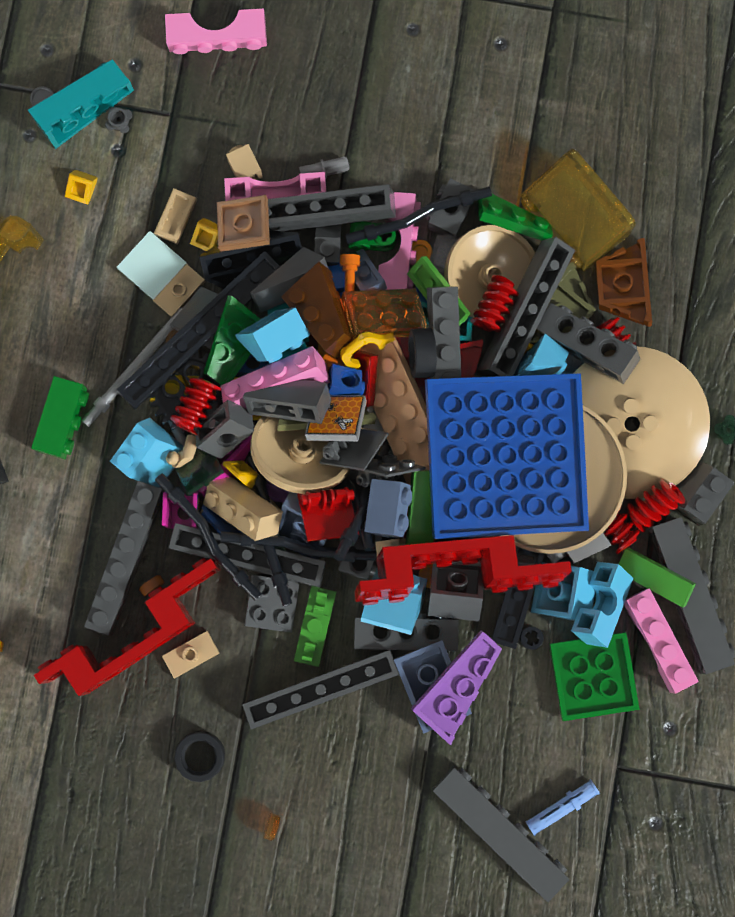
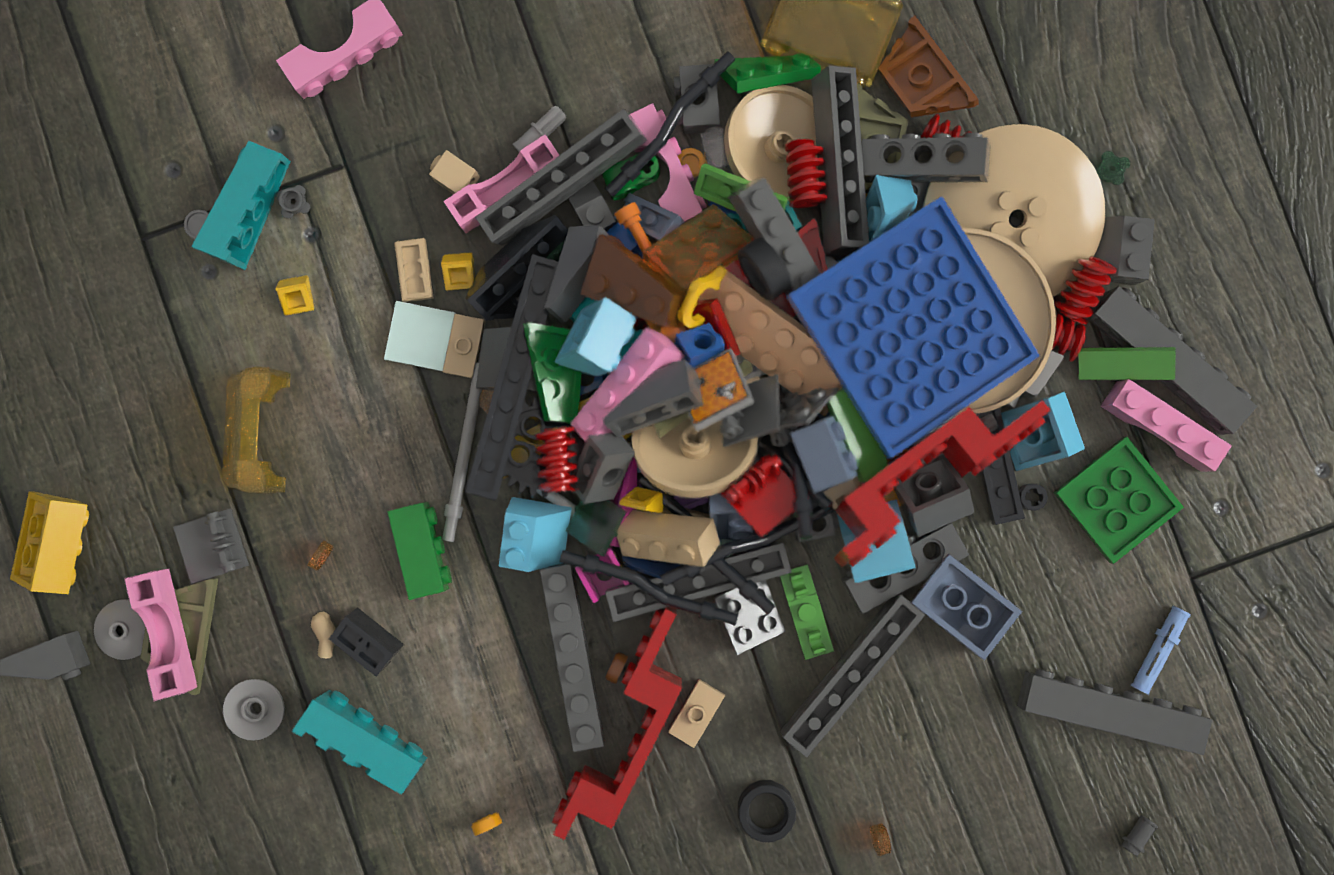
camera: 30 degrees left, 5 degrees up
tan arm [166,435,197,468] -> none
medium nougat tile [217,195,270,252] -> none
medium lavender wing [411,630,502,745] -> none
medium azure arch [571,561,634,648] -> none

